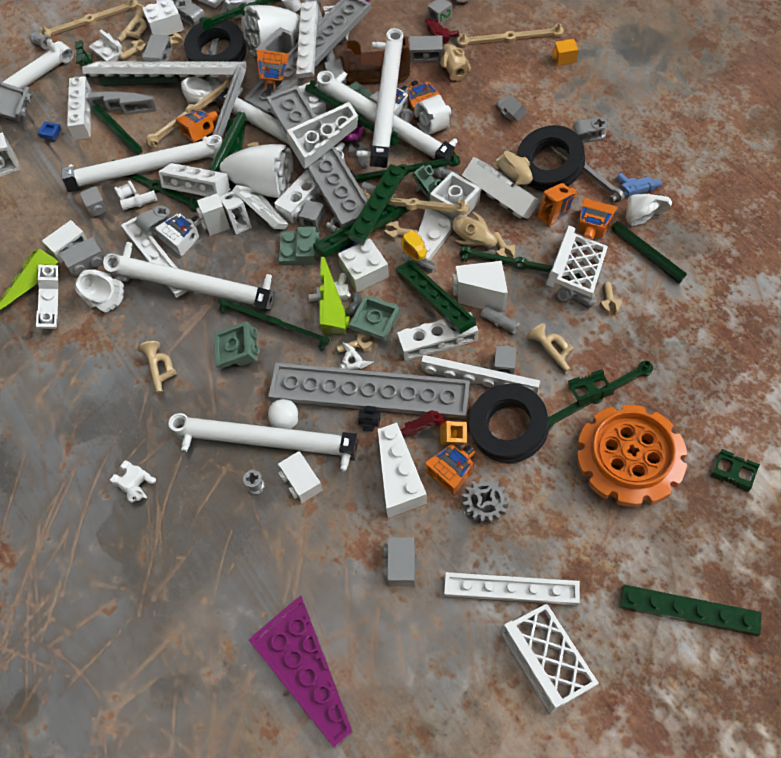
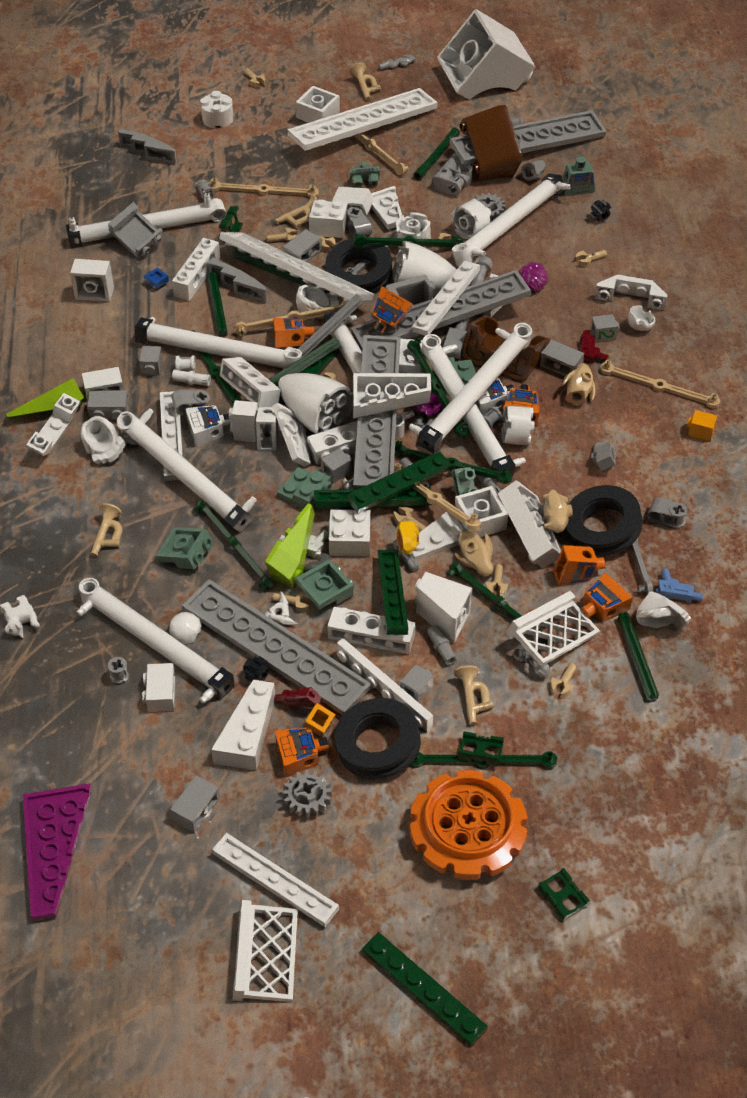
camera: 25 degrees right, 10 degrees down
white bracket [89,29,123,61] -> none

